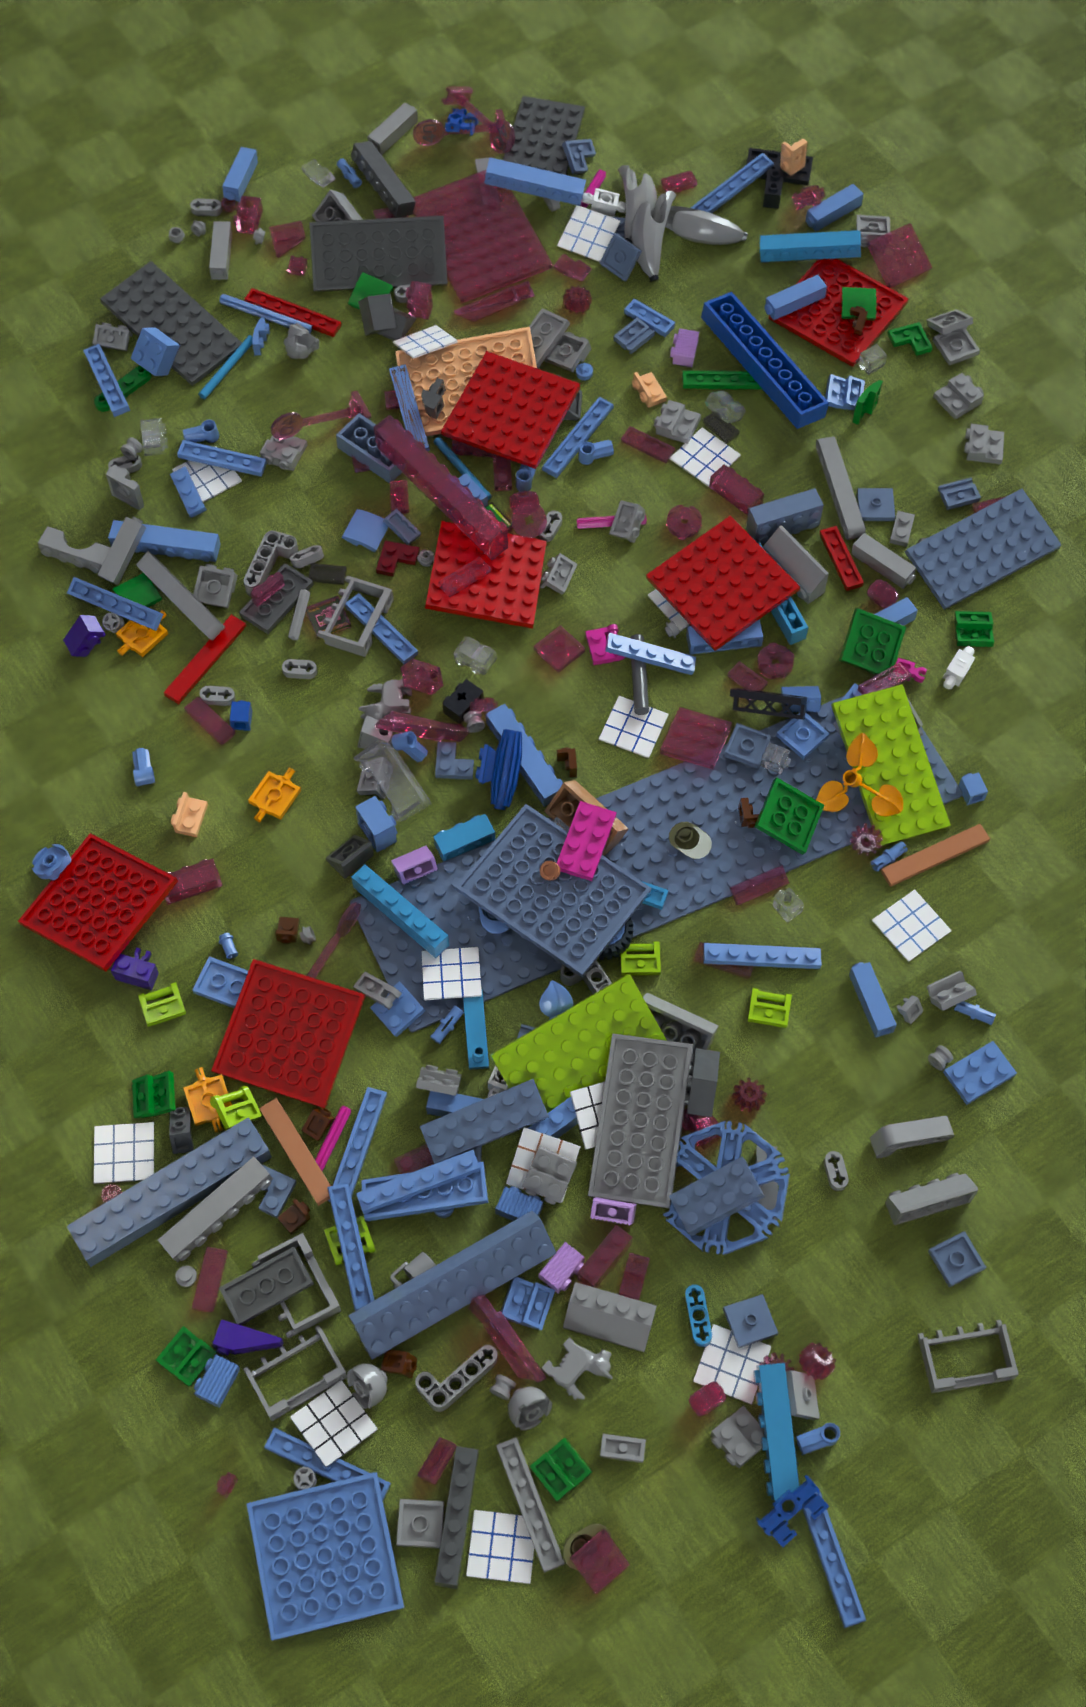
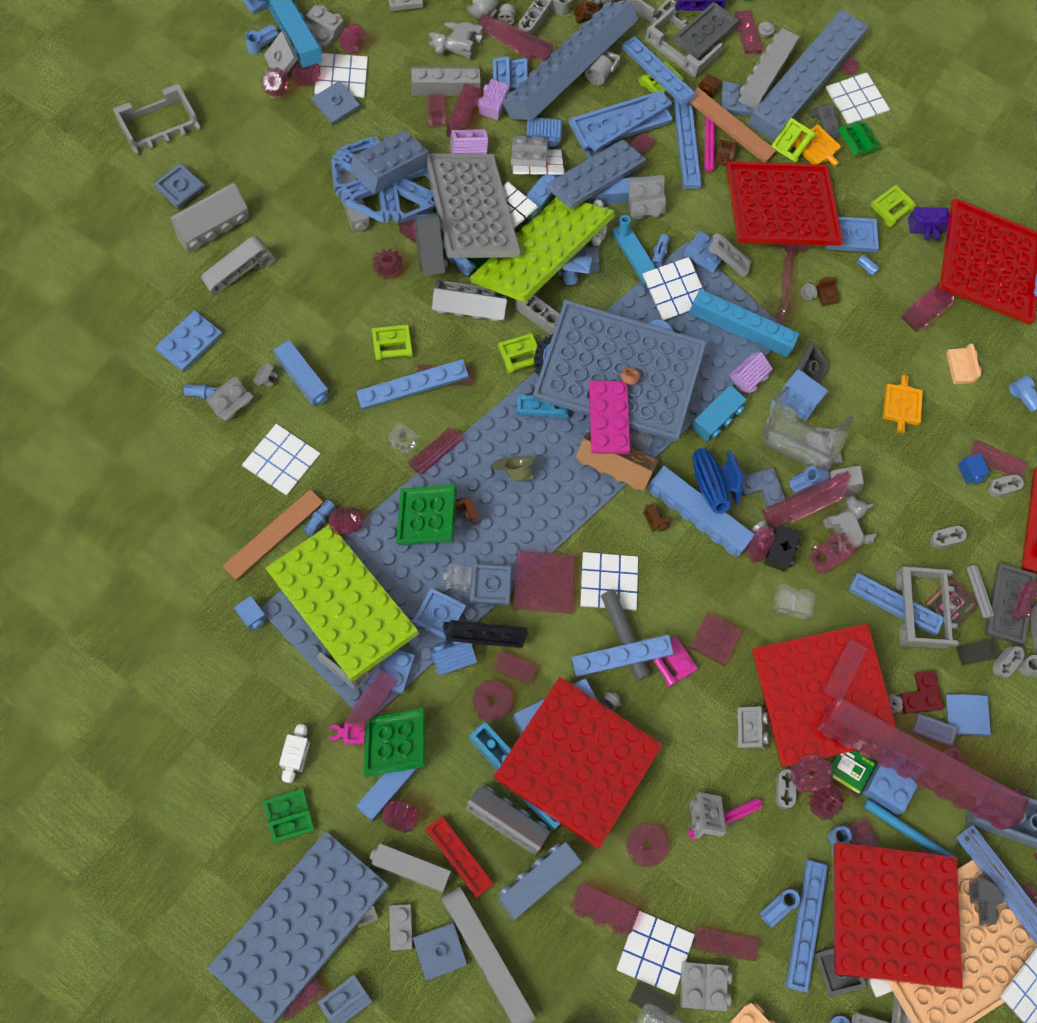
camera: 150 degrees right, 5 degrees up
dark azure beam [685,1284,712,1347] -> none
light orange plant [816,733,904,817] -> none
light grey beam [824,1151,849,1191] -> none
light grey wheel [928,1045,954,1071] -> none

